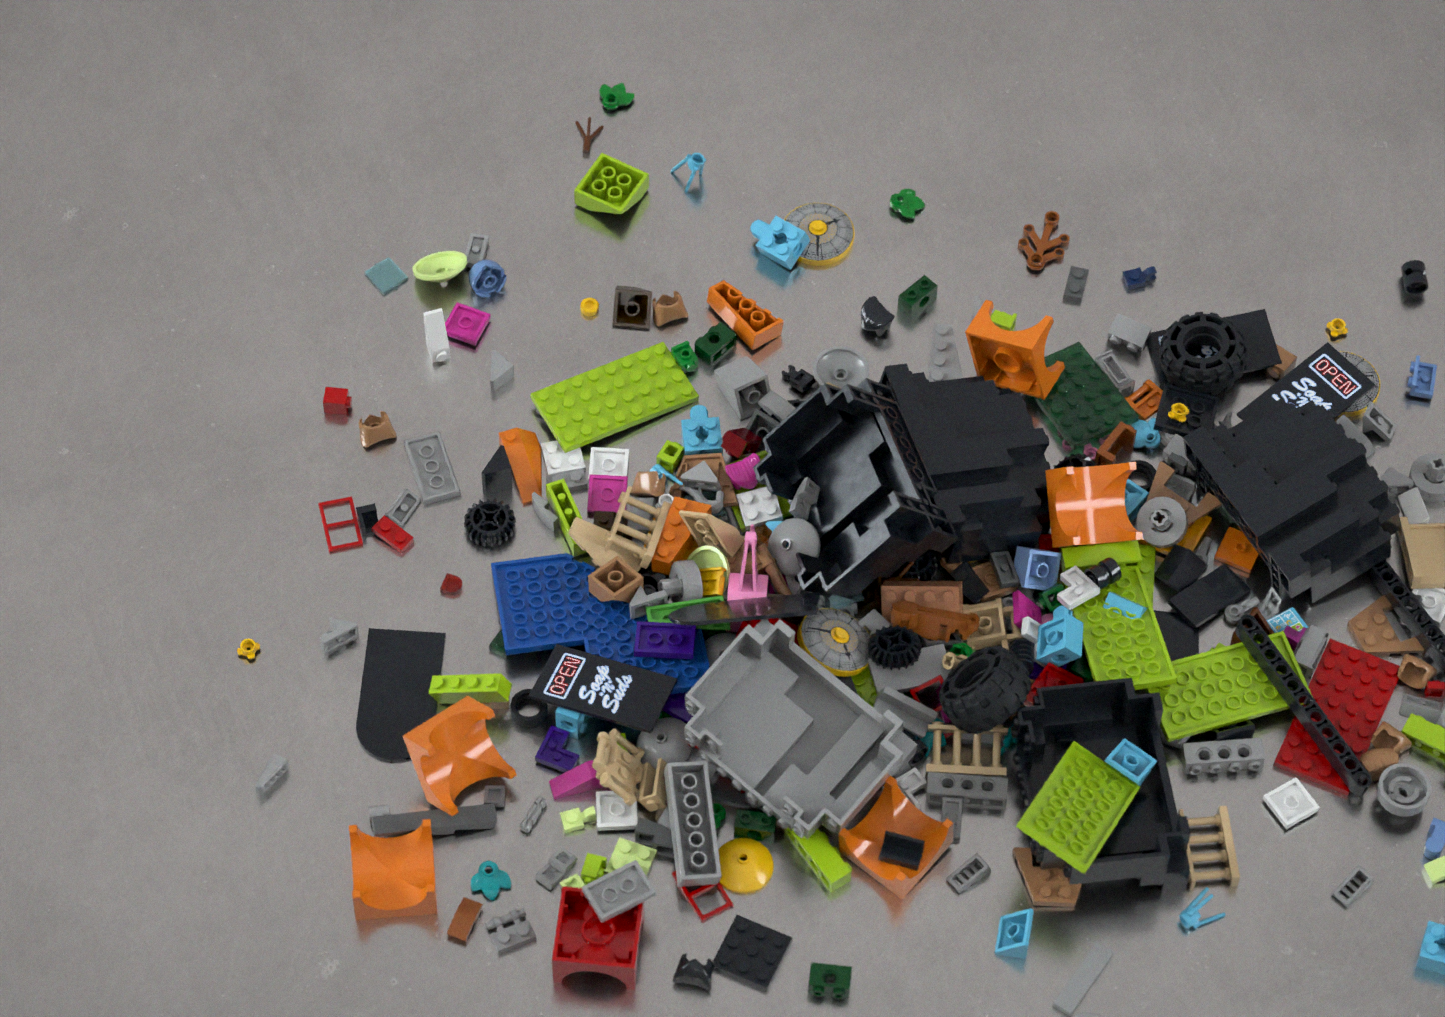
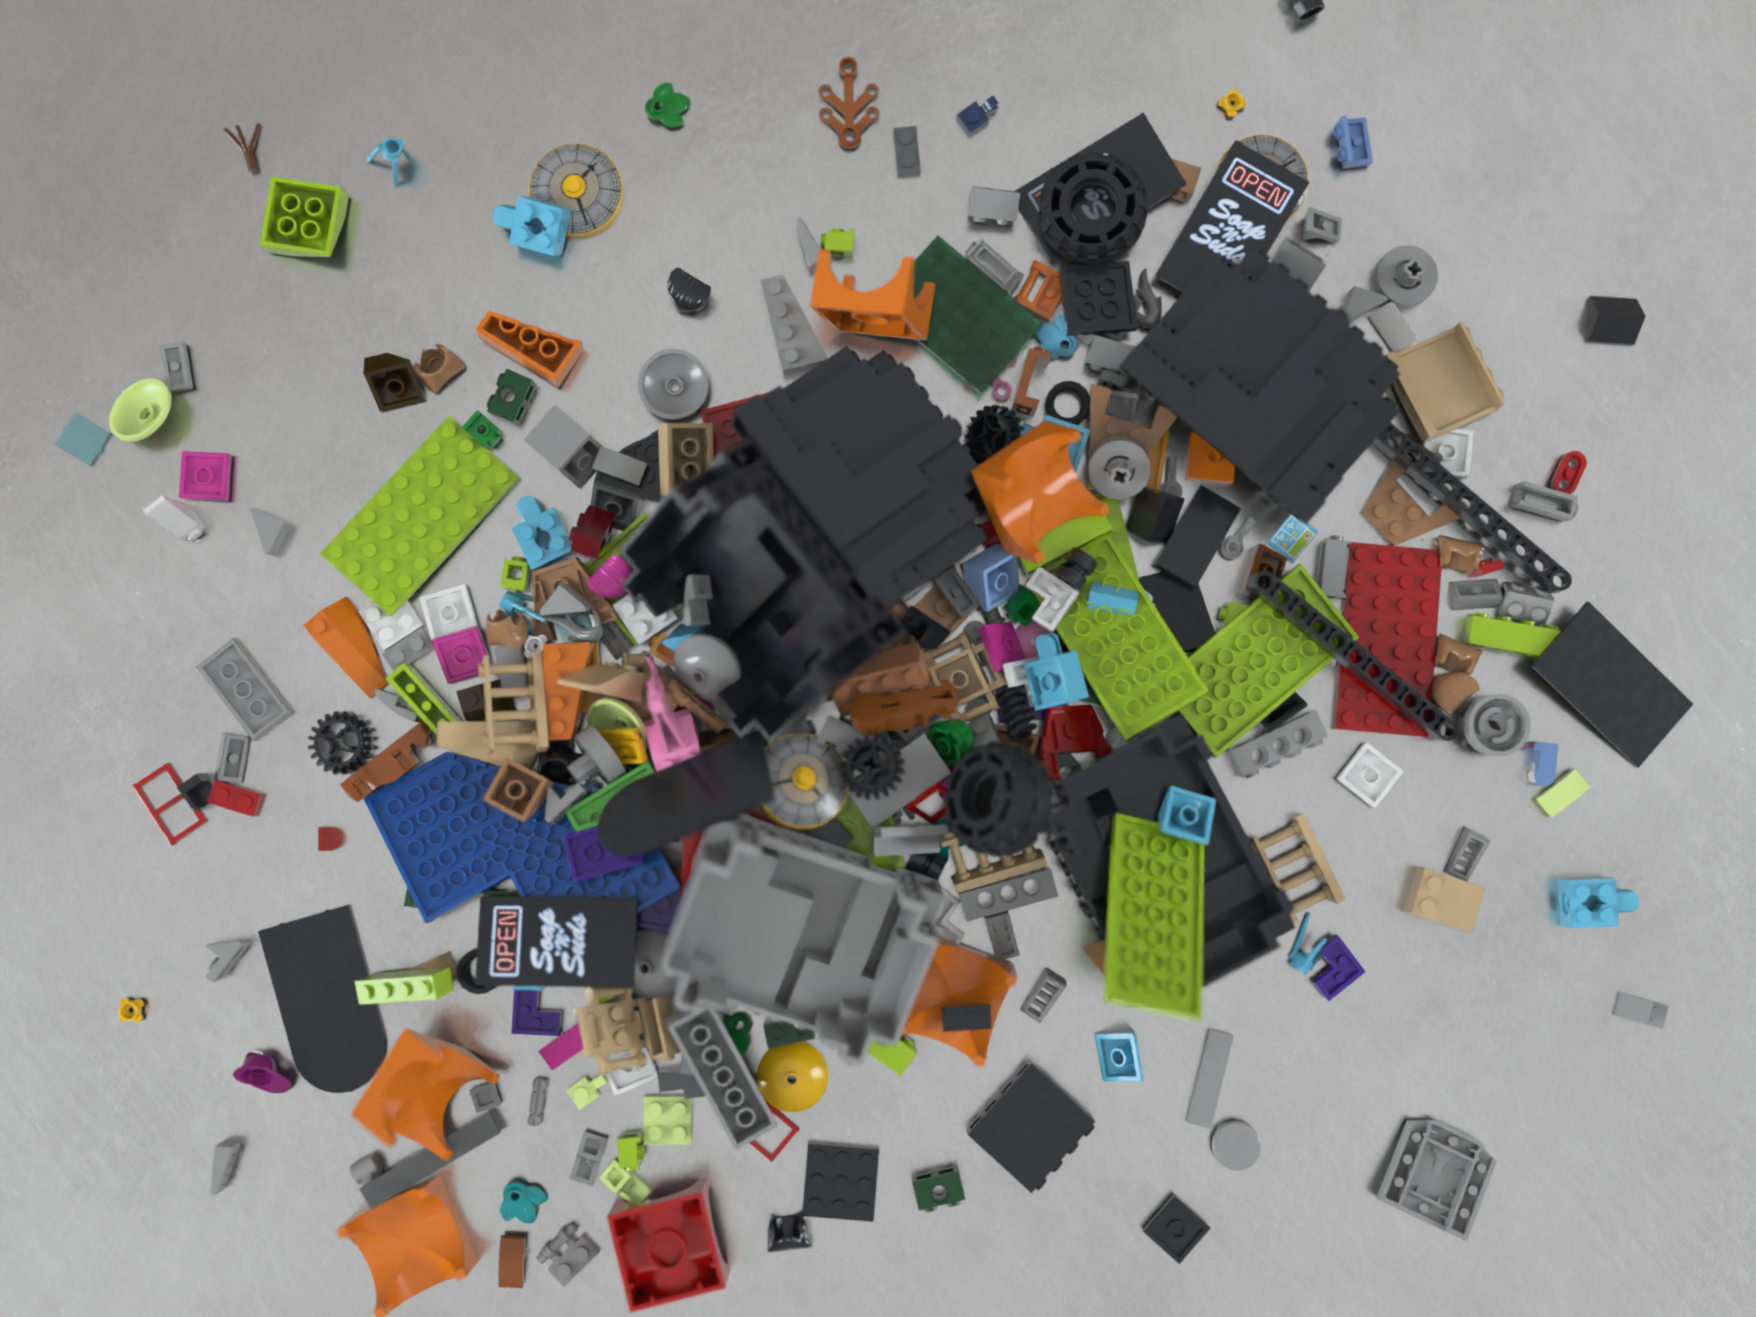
camera: 25 degrees left, 30 degrees up
red brick [323,387,352,415] -> none
medium nougat hair [359,411,396,448] -> none
medium blue cylinder [468,260,506,297] -> none
black slope [481,445,512,495] -> none
yellow tile [580,298,599,316] -> none
light grey plate [582,860,656,923] -> none
green plate [599,83,635,110] -> none
black plate [781,365,816,392] -> none
dark green brick [898,275,938,319] -> none
tan bush [942,652,968,670] -> none
yellow plate [1168,403,1189,422] -> none
magenta panel [1283,625,1307,653] -> none
none -> magenta piece [233,1052,291,1093]
none -> dark orange piece [340,720,432,802]
none -> black panel [966,1059,1096,1193]
none -> dark purple plate [1312,934,1366,1001]
none -> tan slope [1403,866,1485,933]

